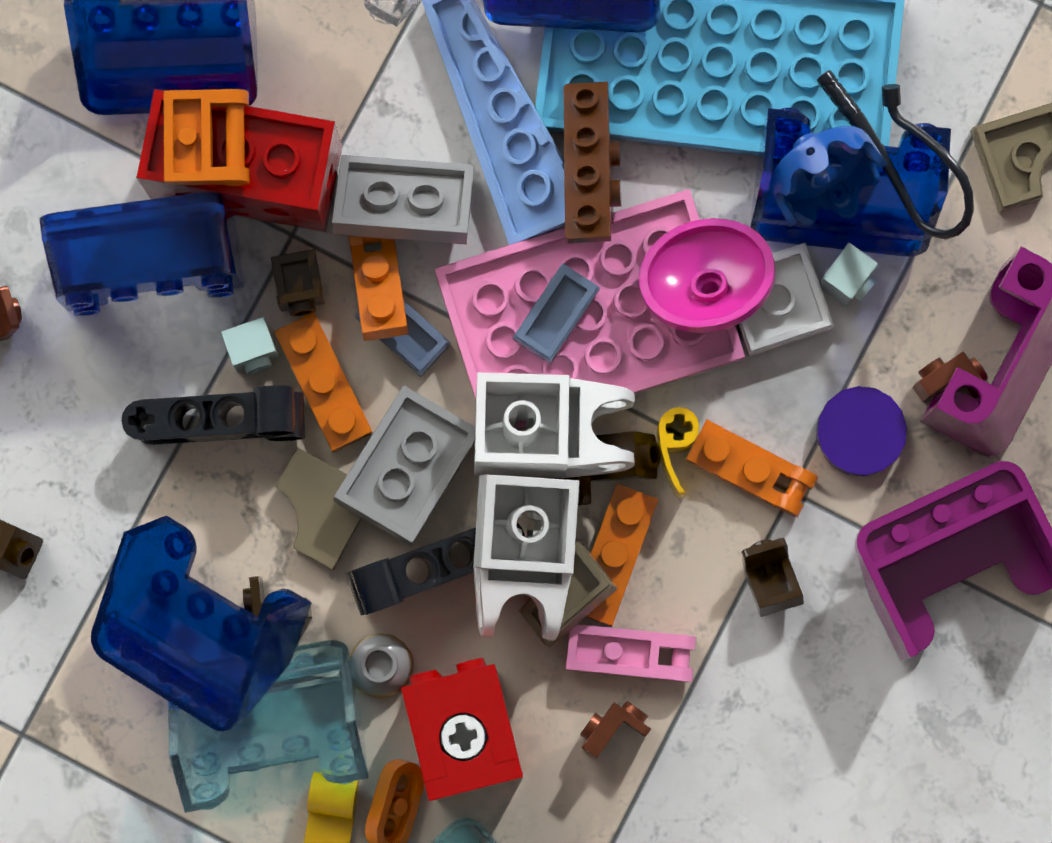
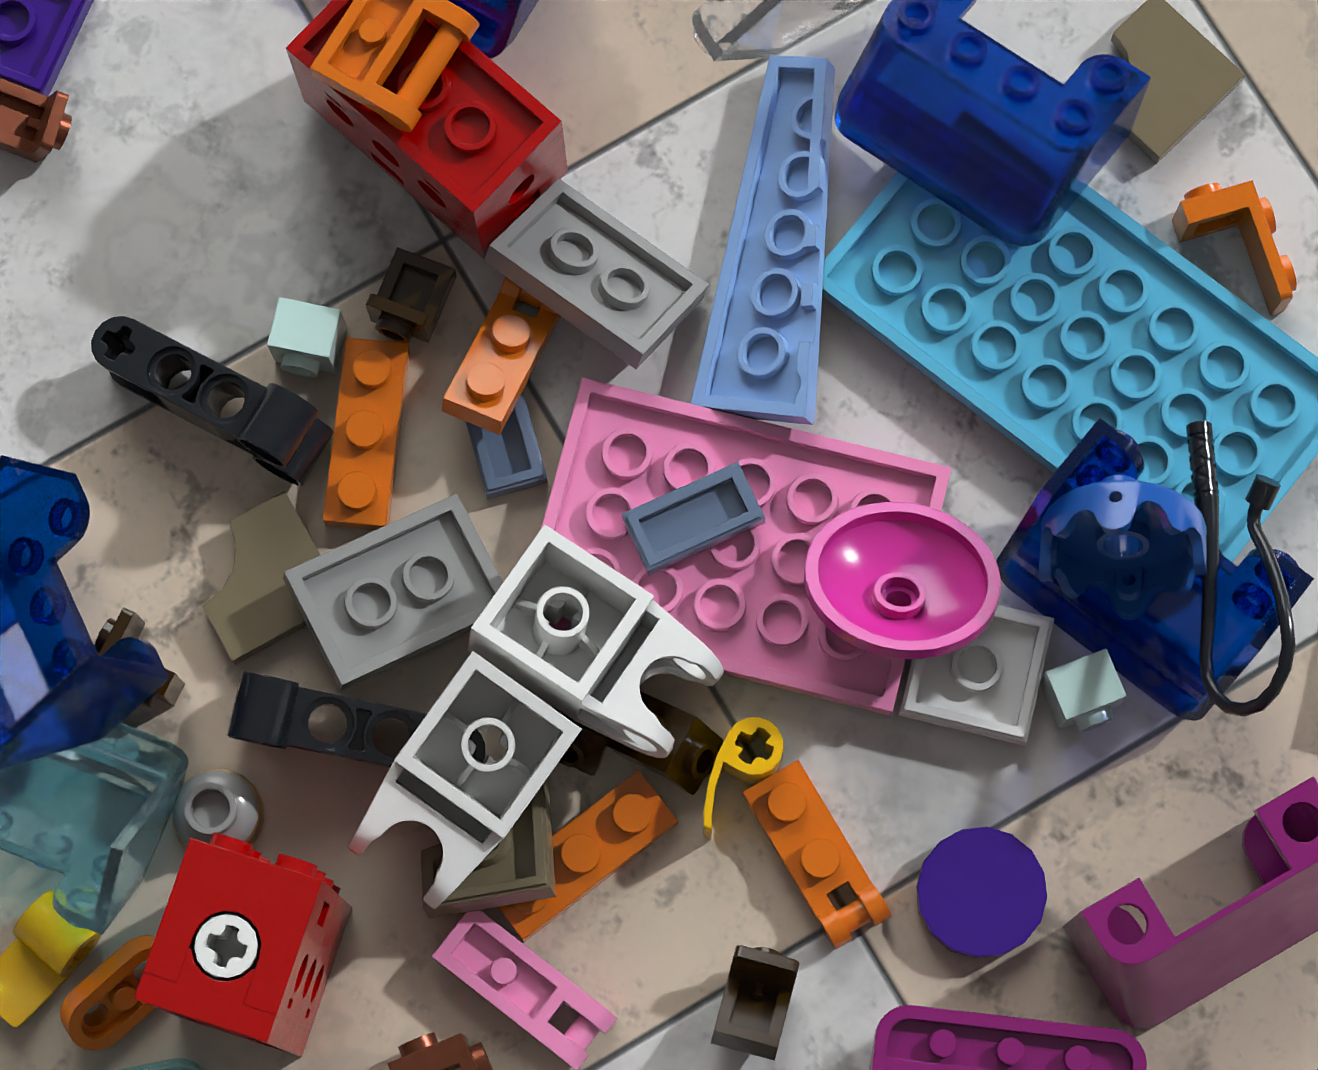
camera: 35 degrees right, 5 degrees down
clear blue windscreen [39,192,244,316] -> none
reddish brown bracket [563,81,622,243] -> none
copper bracket [913,351,988,402] -> none

